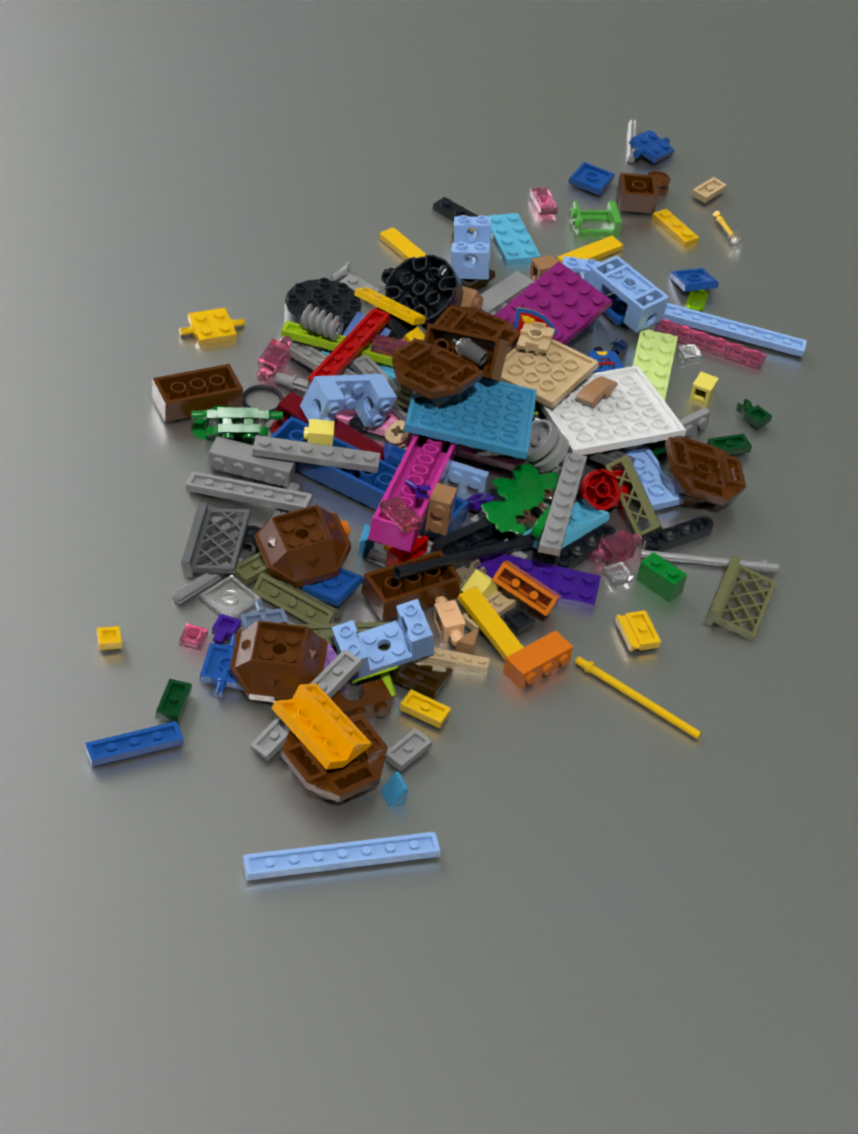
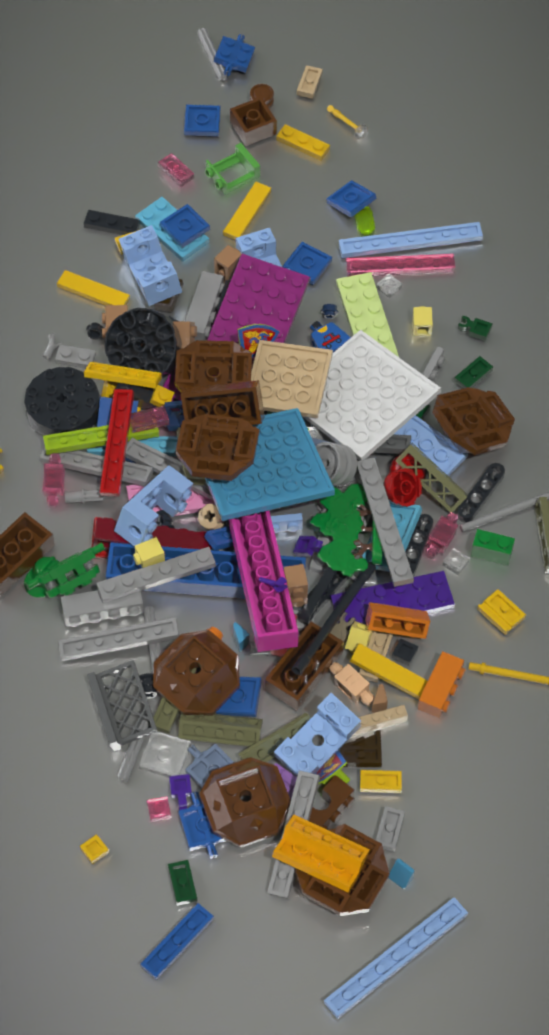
camera: 20 degrees left, 15 degrees up
black tyre [242,385,284,412] -> none
light grey piece [300,304,344,341] -> none
clear pink plate [380,497,424,533] -> none
dark grey piece [452,338,488,366] -> none
tan piece [516,321,555,354] -> none
medium nougat slope [576,376,618,407] -> none
light blue plate [587,255,669,333] -> none
none -> blue plate [160,204,210,248]

